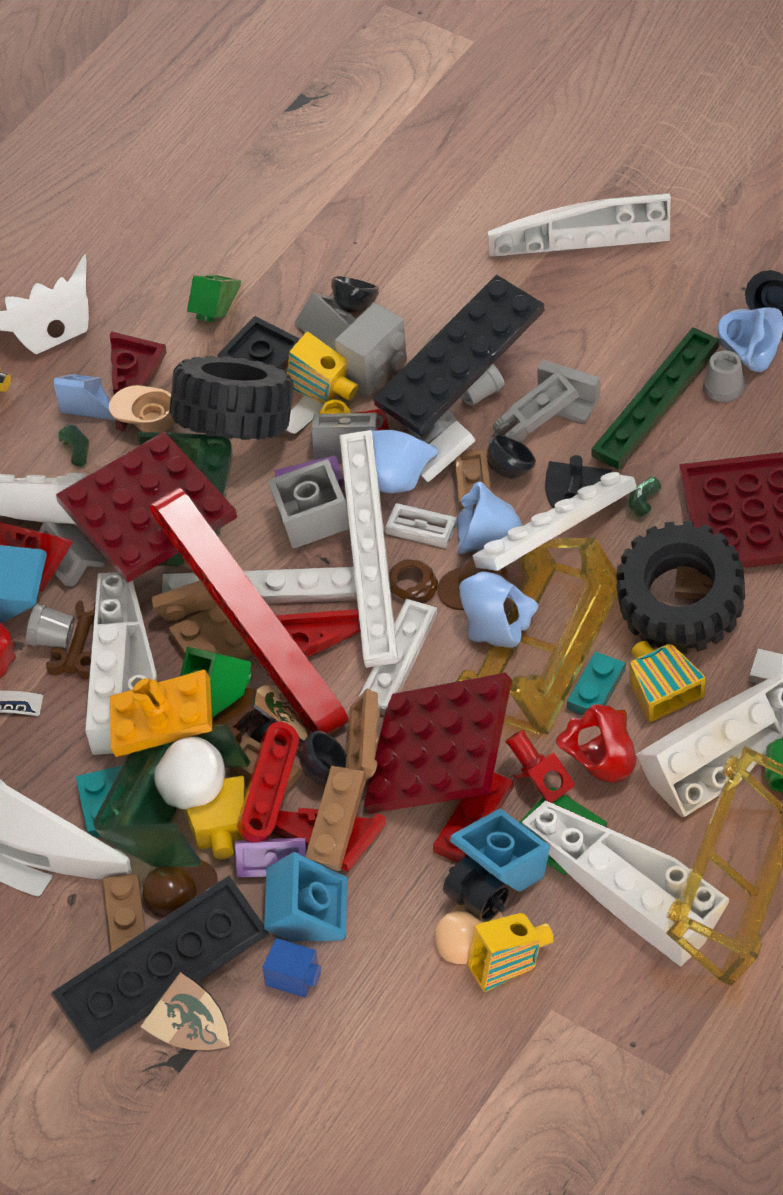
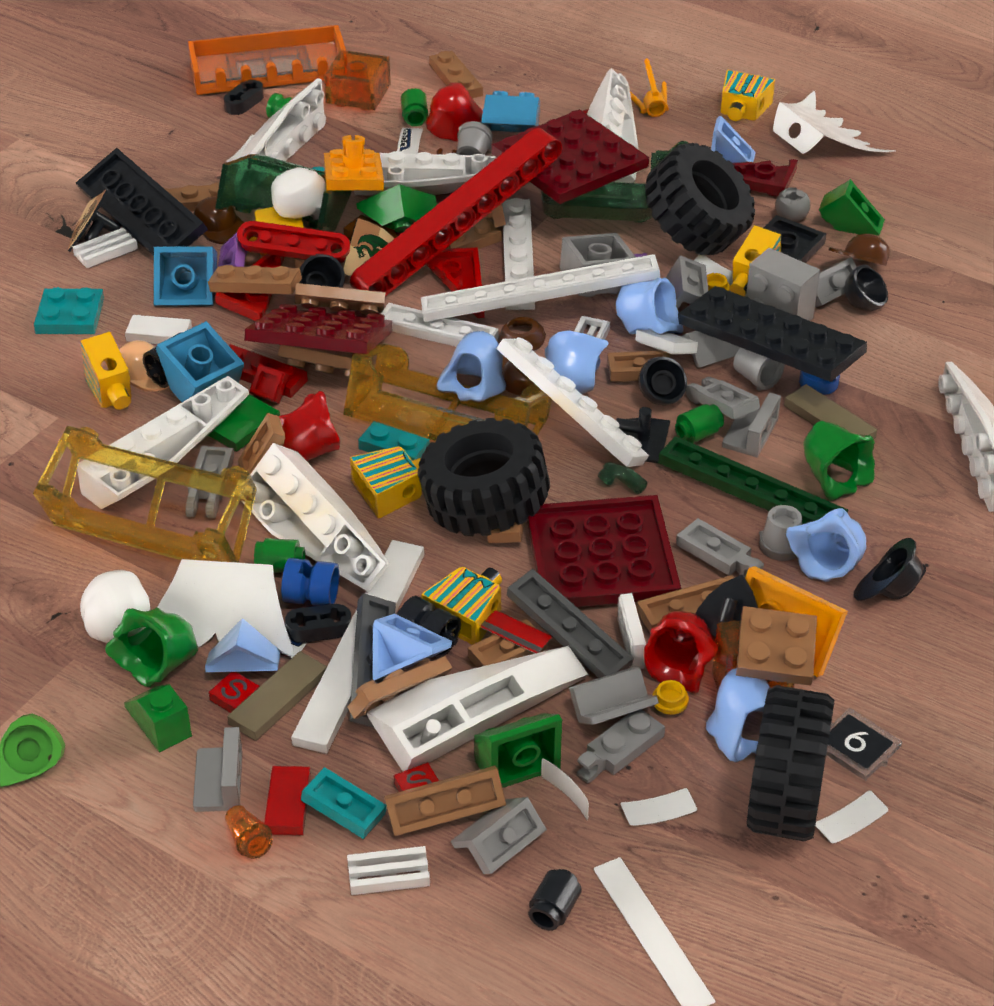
camera: 85 degrees right, 10 degrees down
blue brick [262,938,321,998] -> none
red bracket [505,729,575,803] -> none
none -> teal plate [34,287,104,334]
none -> white tile [73,227,138,268]
none -> white tile [125,315,192,344]
none -> light grey hinge [186,446,234,519]
none -> medium nougat plate [238,413,285,481]
none -> red tile [249,364,290,404]
none -> green brick [675,404,724,443]
none -> light grey plate [676,518,764,577]
none -> light grey piece [775,187,811,222]
none -> dark tan tile [784,384,878,439]
none -> green piece [803,421,875,501]
none -> reddish brown cap [829,233,890,266]

